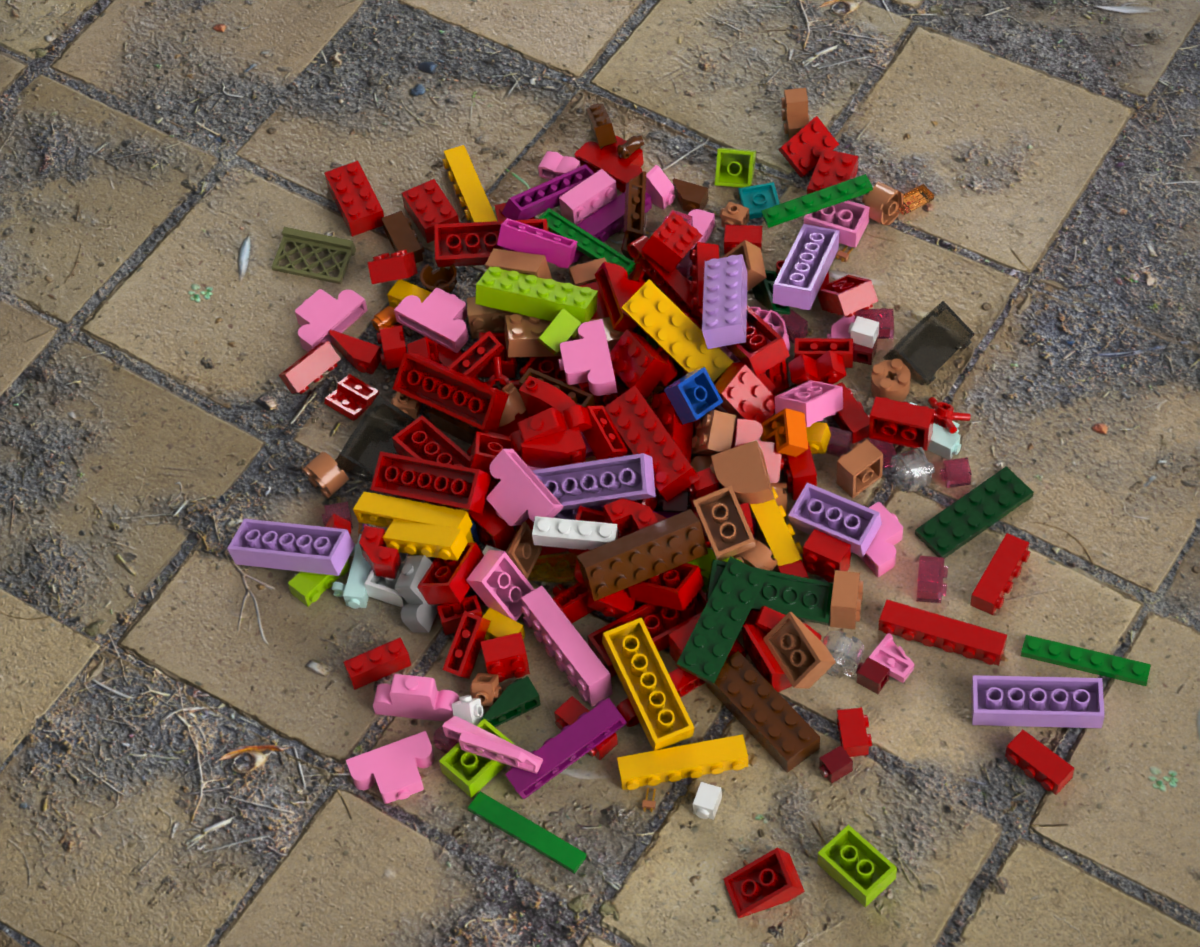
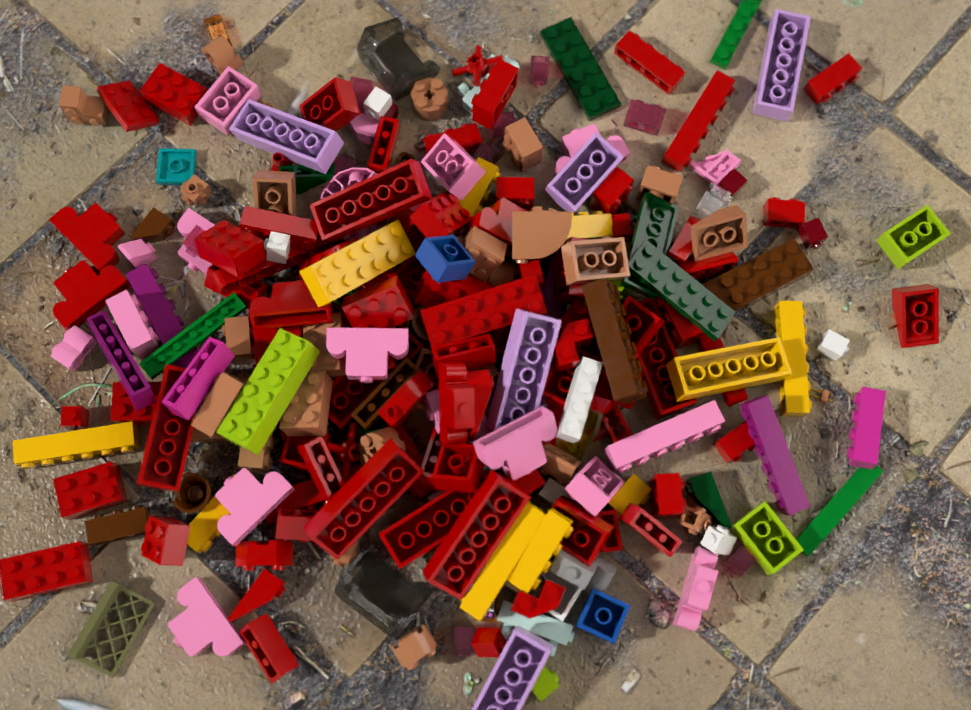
camera: 90 degrees left, 20 degrees up
red slope [324,374,379,421] -> none
red brick [343,637,411,690] -> none
bright pink brick [346,731,435,804] -> none
orange brick [371,306,397,332] -> none
bright pink wedge [442,716,543,774] -> none
lime brick [537,308,581,355] -> none
reddish brown brick [586,103,617,147] -> none
reddish brown arm [617,135,645,159] -> none
reddish brown wedge [621,171,646,261] -> none
lavender brick [702,254,748,349] -> none
lime slope [715,148,756,188] -> none
red brick [724,225,763,254] -> none
green plate [761,174,873,228] -> none
orange brick [761,408,808,457] -> none
red brick [788,350,846,385] -> none
clear brick [890,447,935,493] -> none
none -> red brick [49,203,125,271]
none -> red brick [60,406,89,430]
none -> white brick [264,231,290,264]
none -> blue brick [574,588,631,644]
none -> dark pink brick [846,386,886,469]

